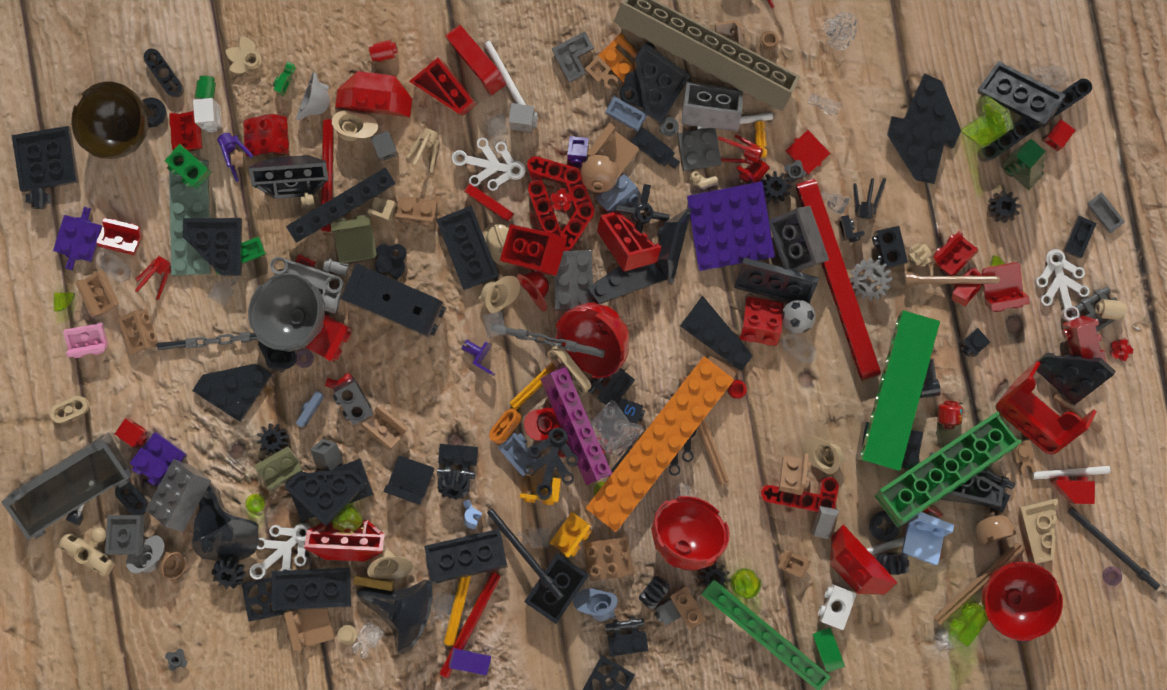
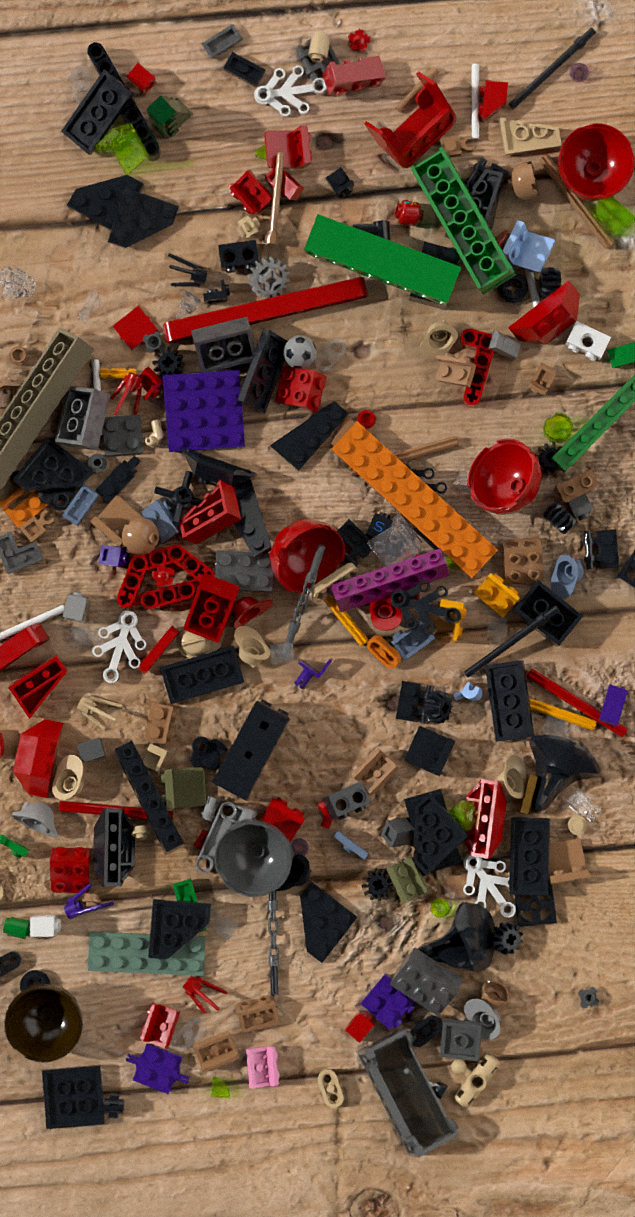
camera: 80 degrees left, 0 degrees up
green brick [164,144,212,189] -> none
red bracket [169,111,203,152] -> none
black gear [987,191,1021,223] -> none
black plate [1033,353,1116,405] -> none

